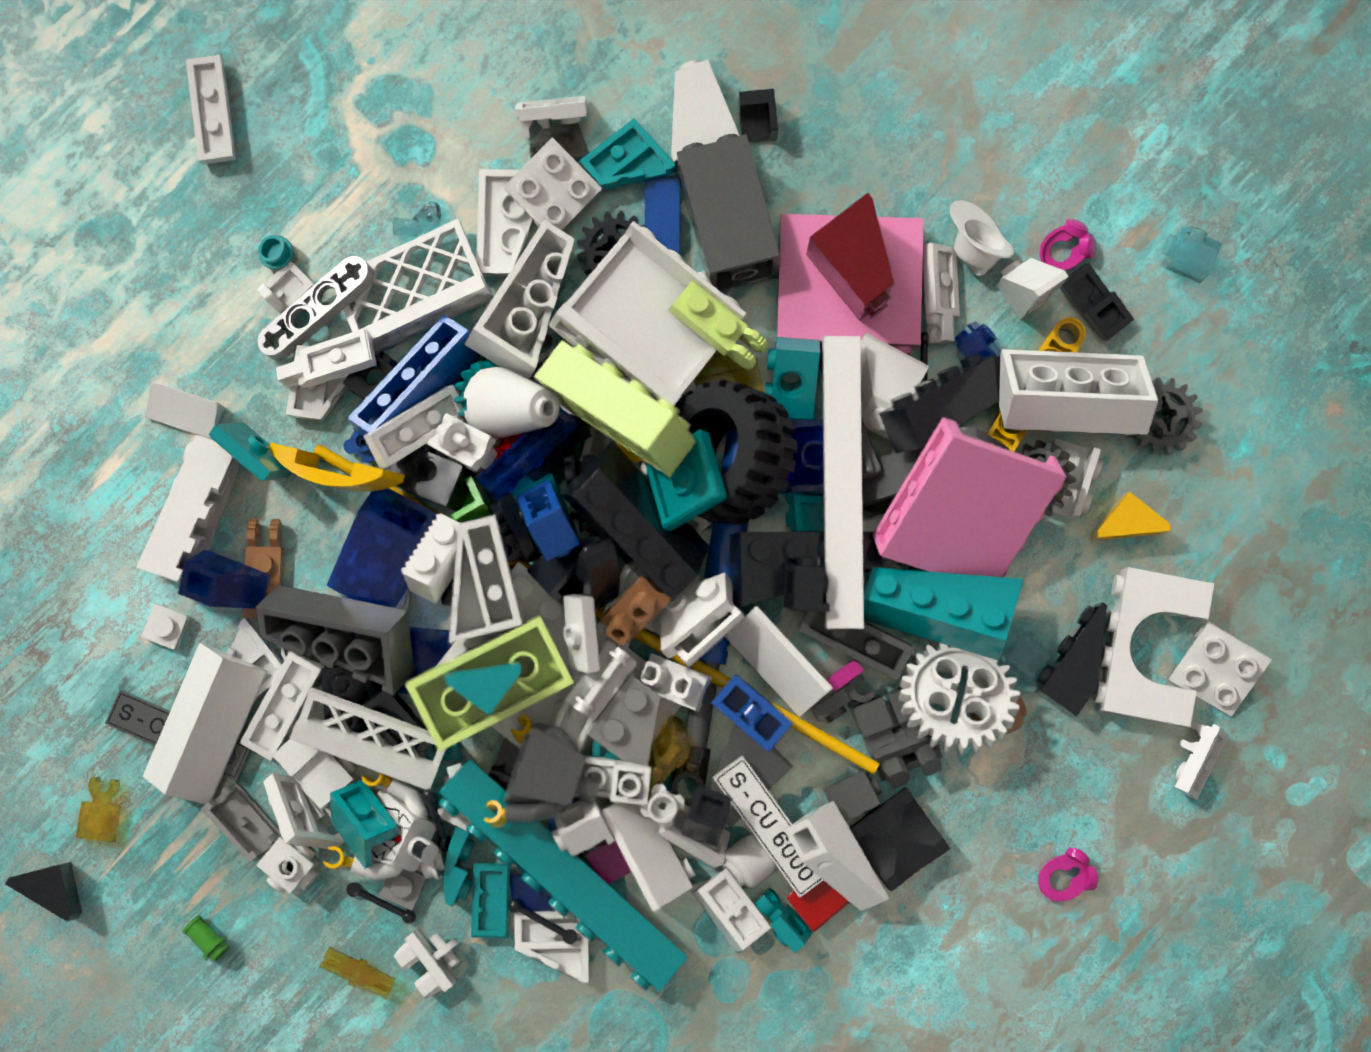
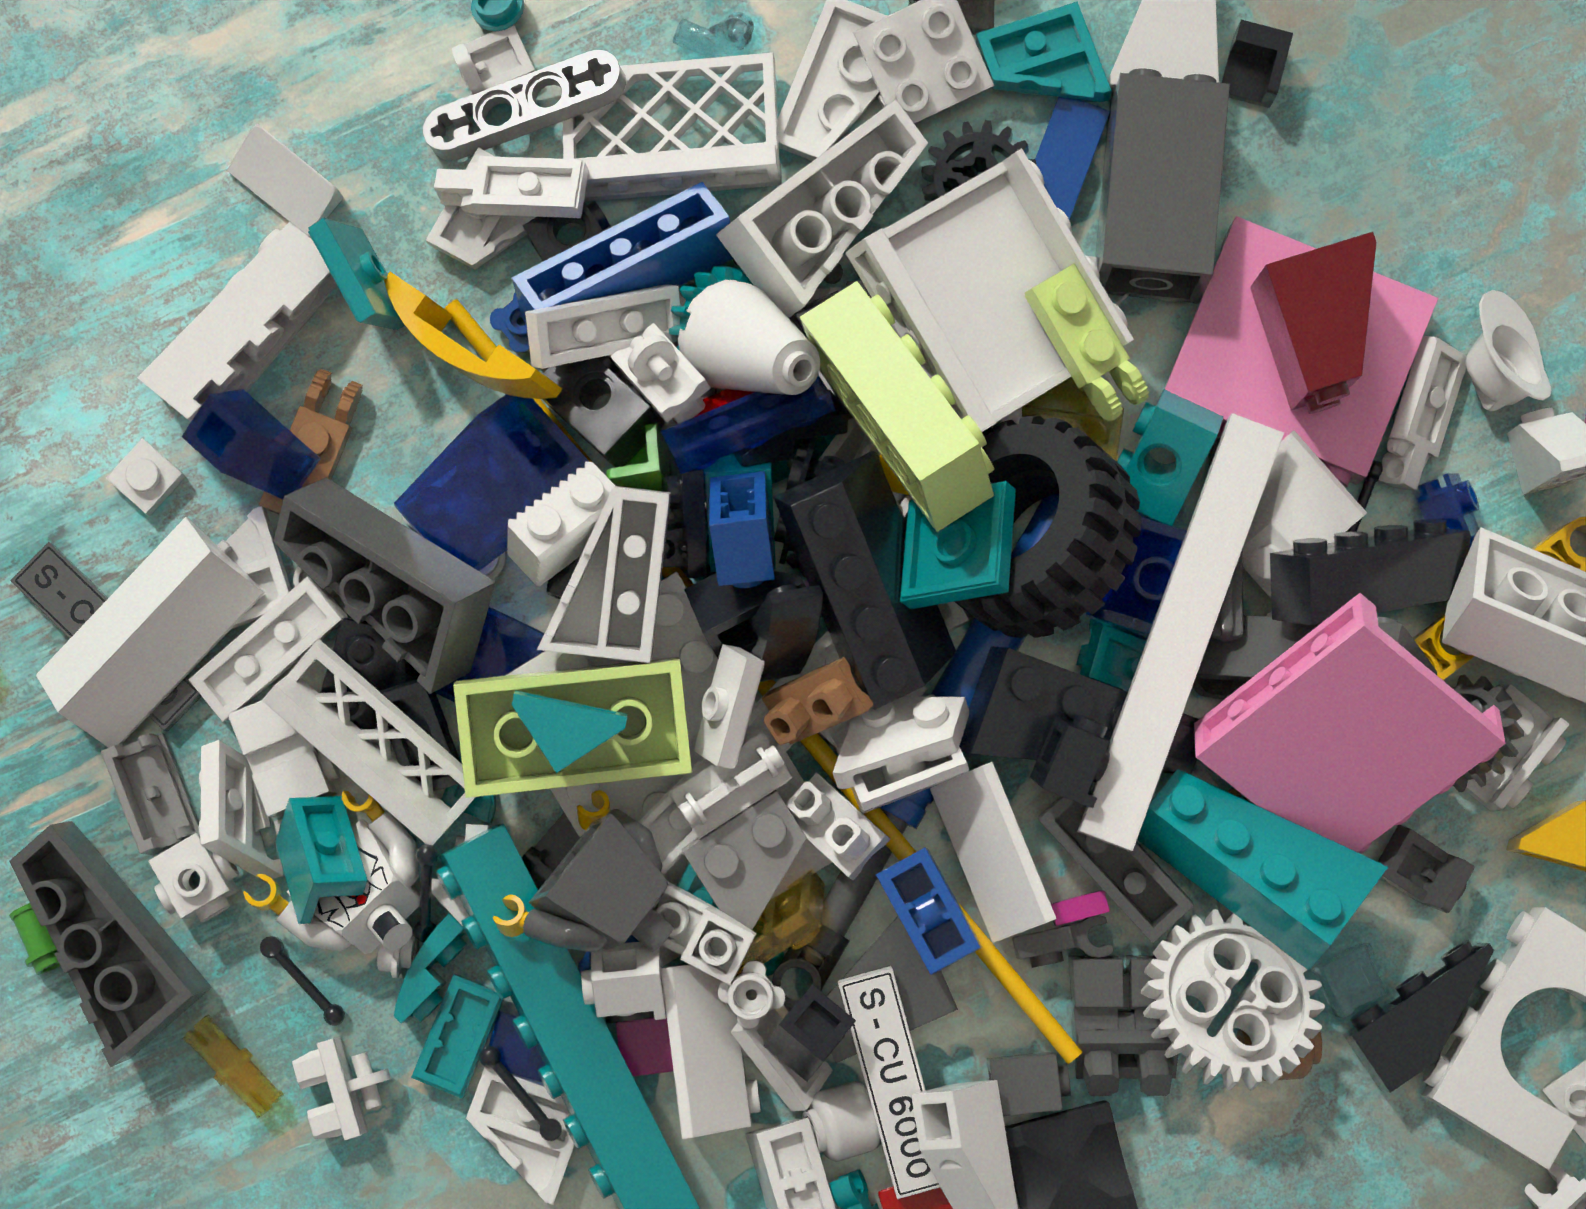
camera: 20 degrees right, 0 degrees up
light grey plate [379,869,427,911] -> none
none -> dark grey wedge [9,821,212,1067]
none -> dark grey bracket [1378,825,1474,913]

